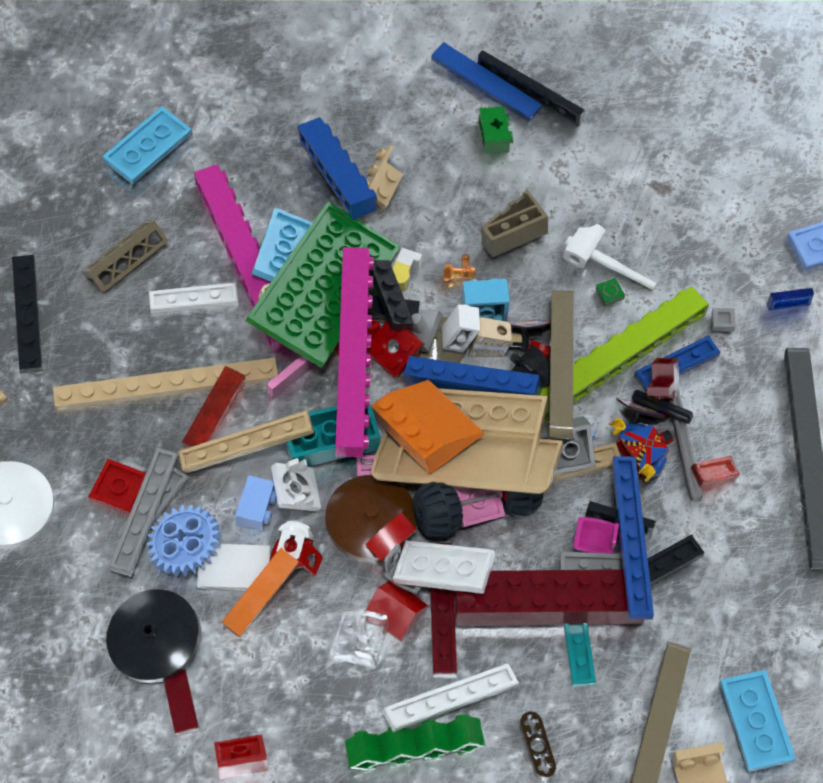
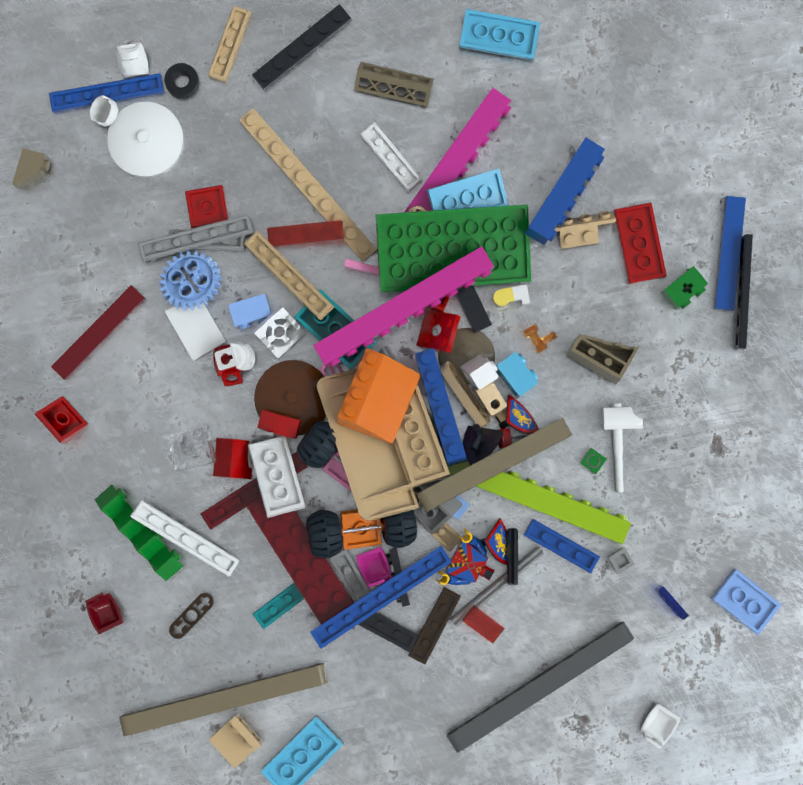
camera: 65 degrees right, 25 degrees up
black dish [106,589,201,683] -> none
orange tile [222,547,300,637] -> none
black plate [369,260,414,330] -> none
light grey tile [411,310,443,352] -> none
brick [647,358,679,399] -> none
none -> black plate [306,509,417,558]
none -> dark brown tile [408,587,461,664]
none -> tan beam [439,361,490,428]
none -> red tile [614,202,667,284]

